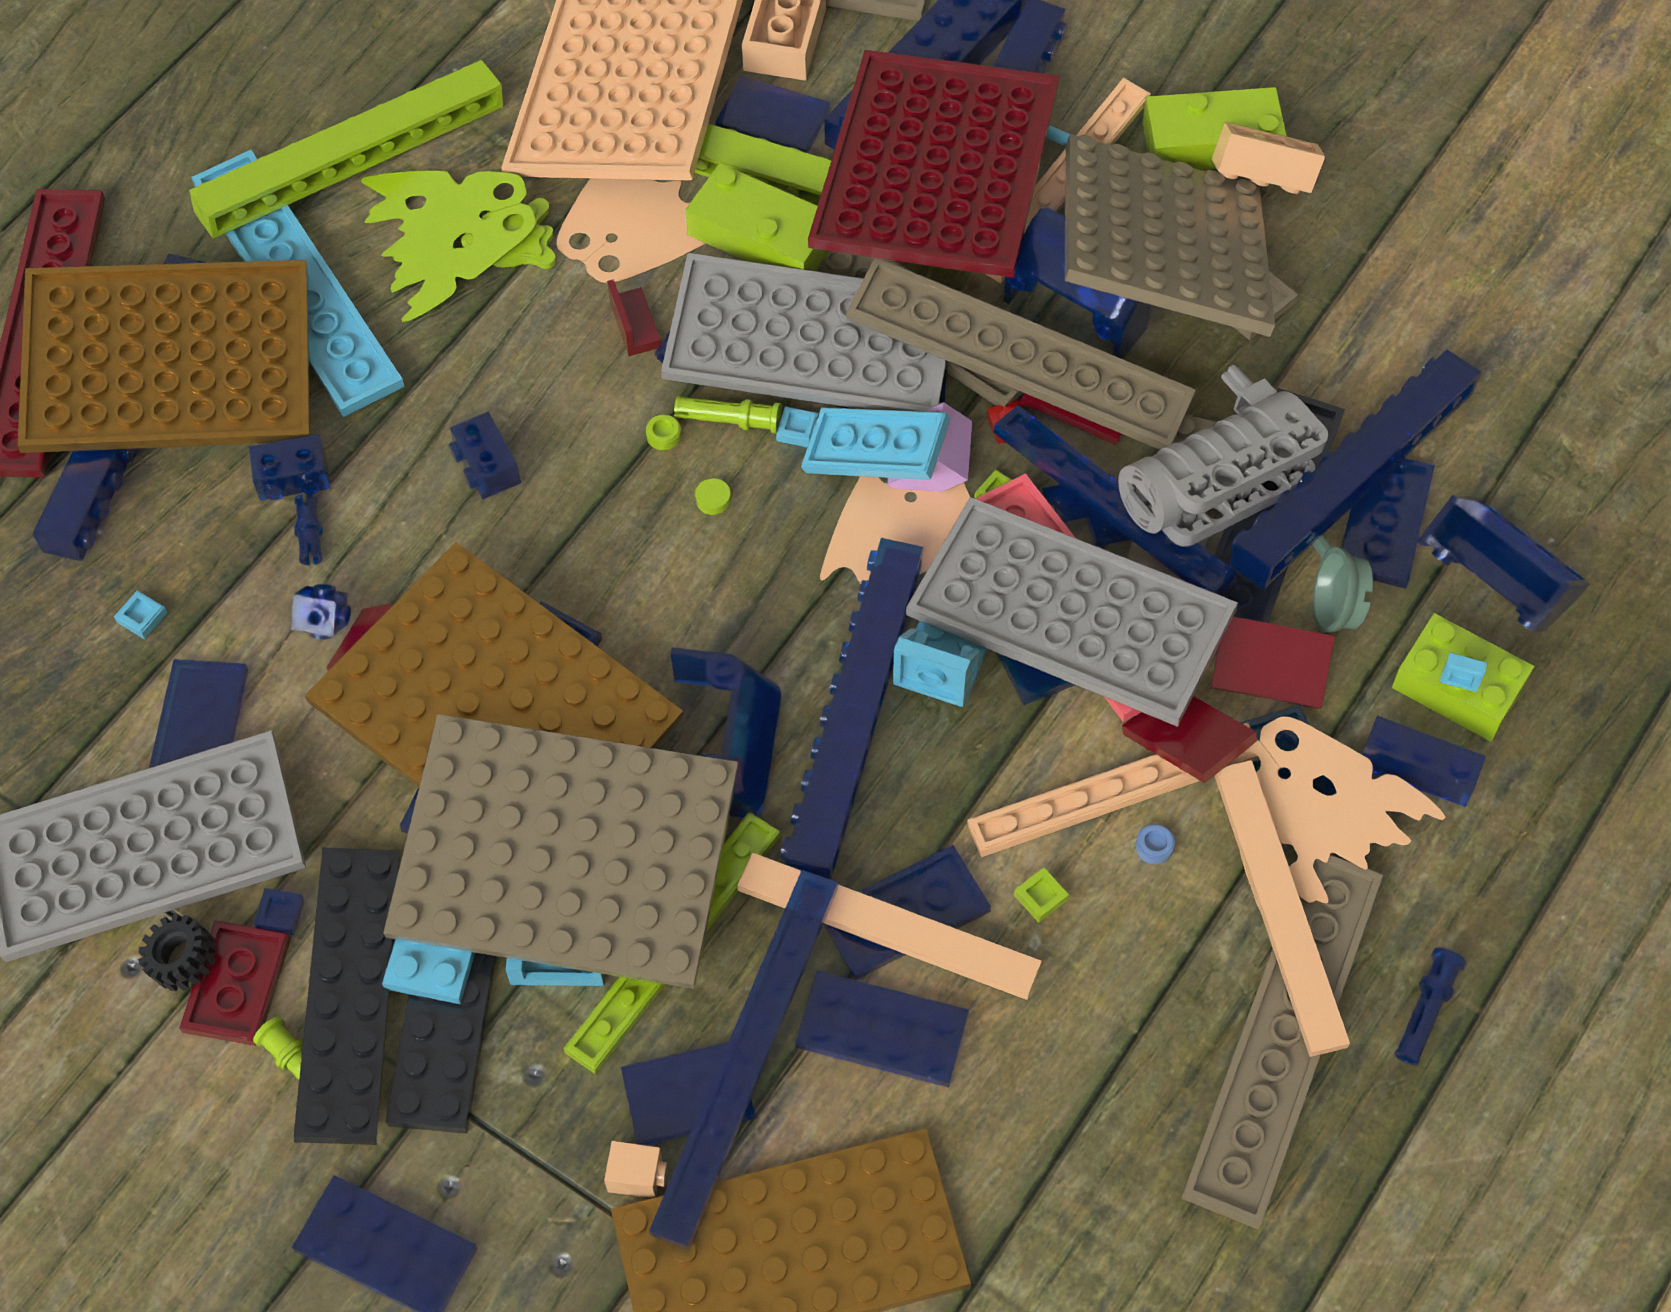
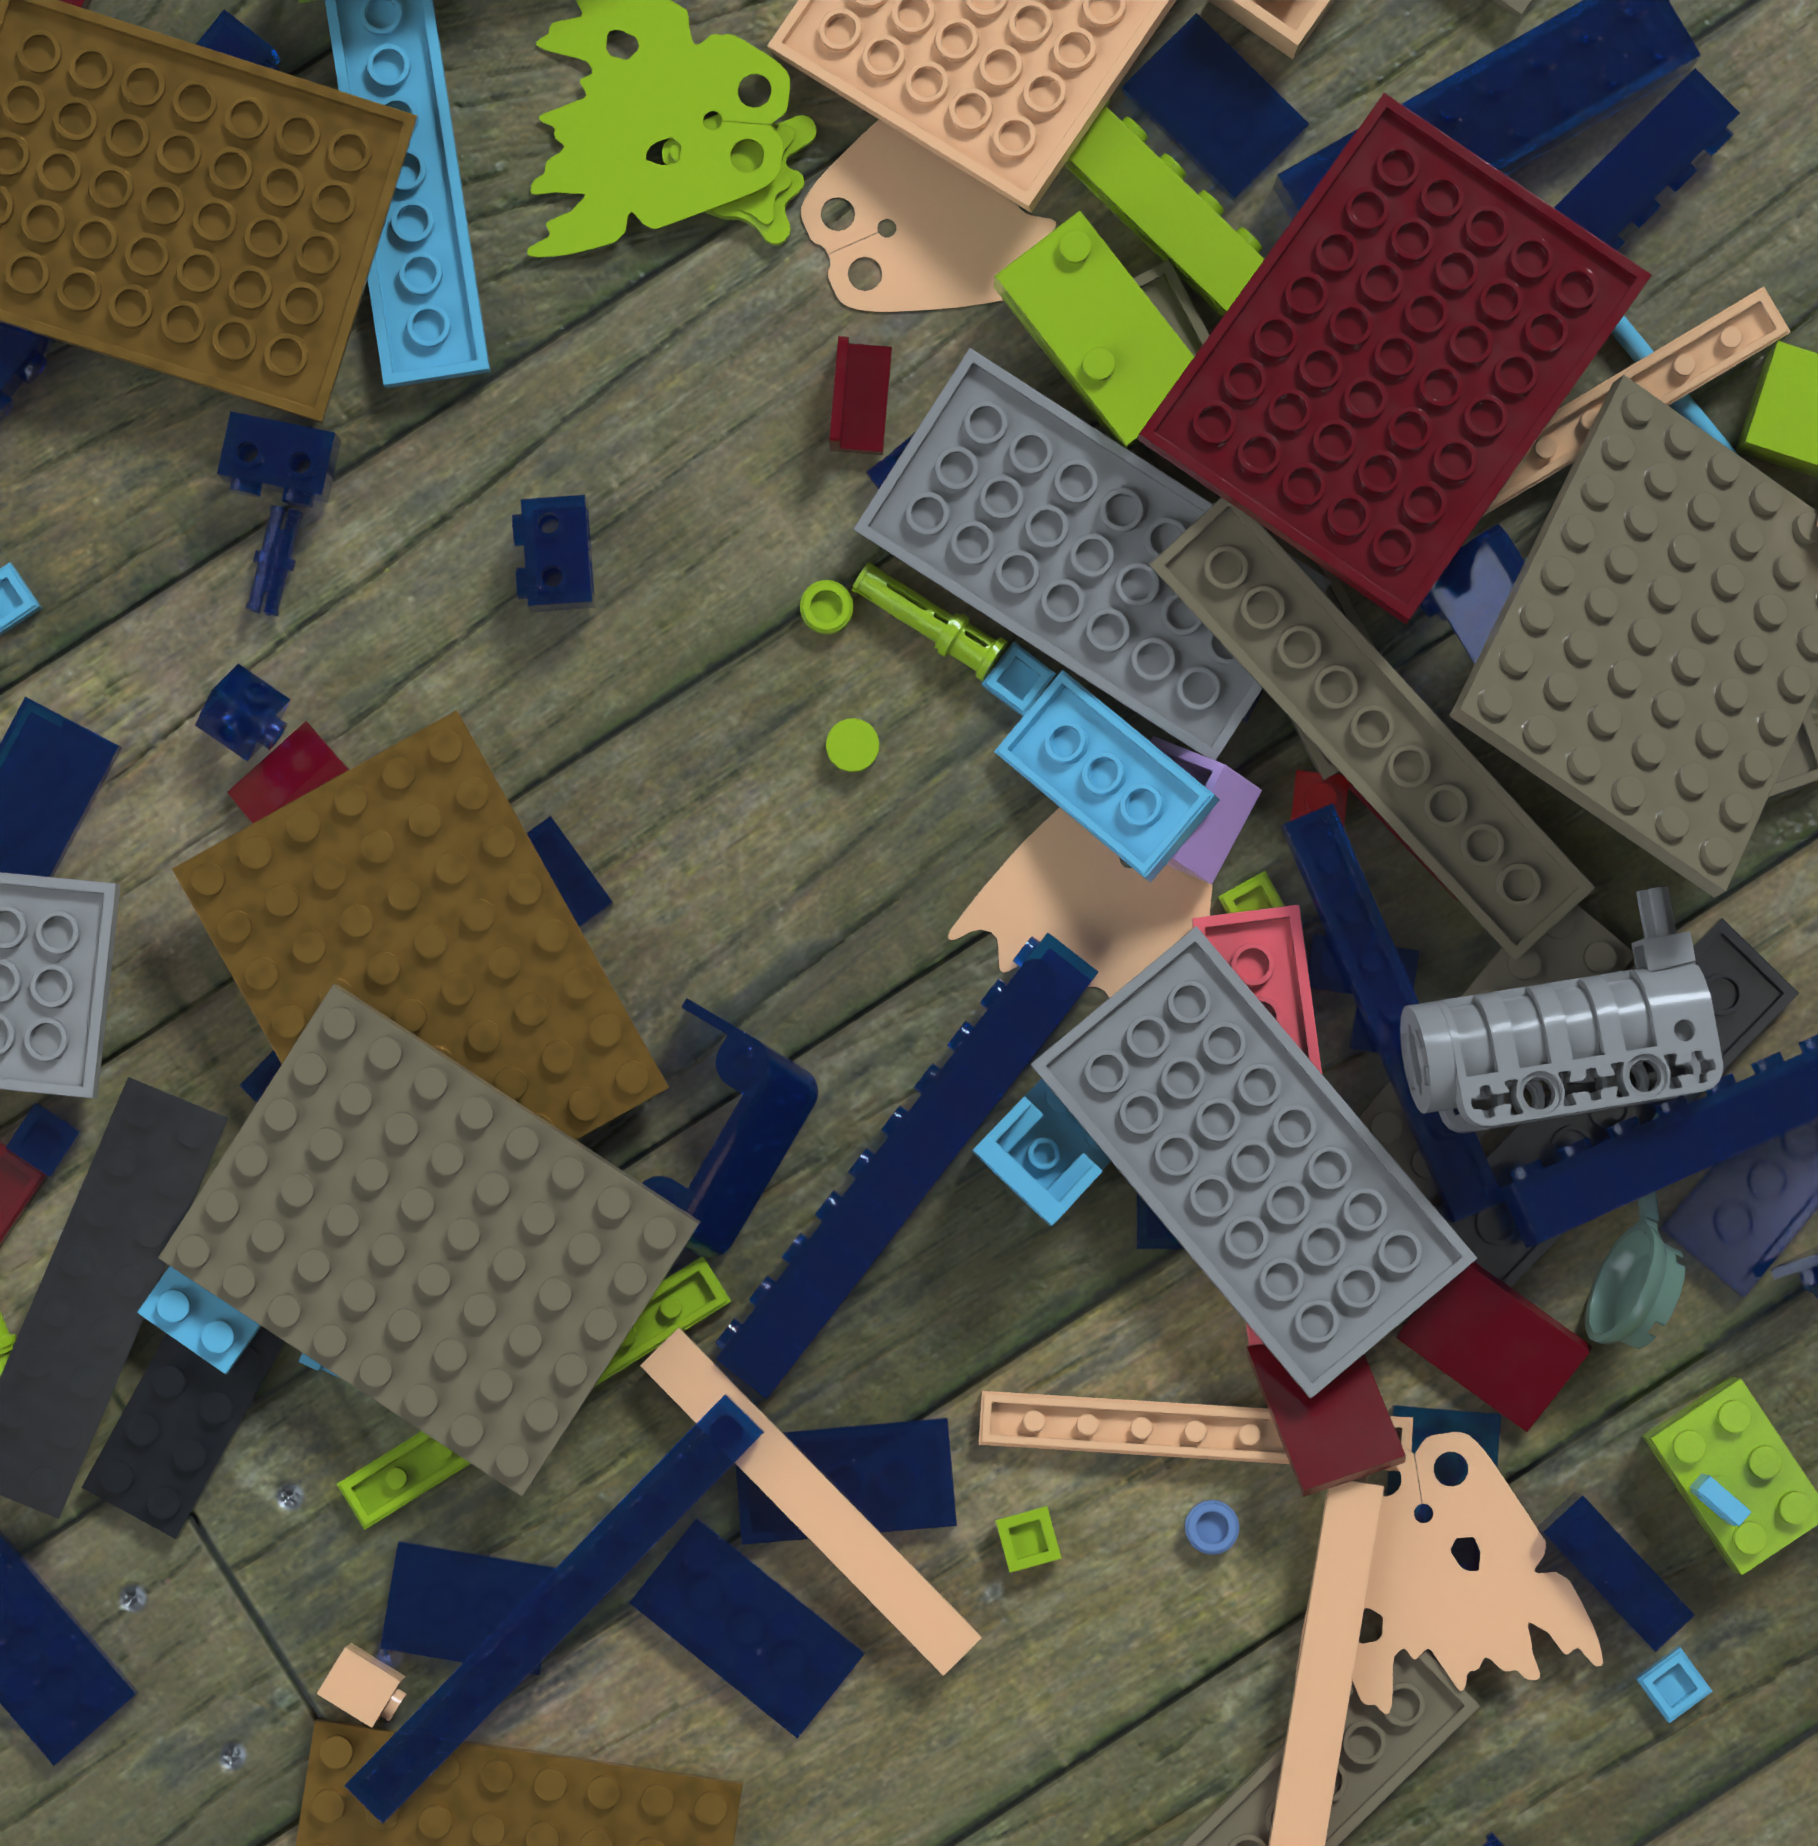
camera: 25 degrees right, 25 degrees up
none -> medium azure tile [1635,1646,1713,1723]

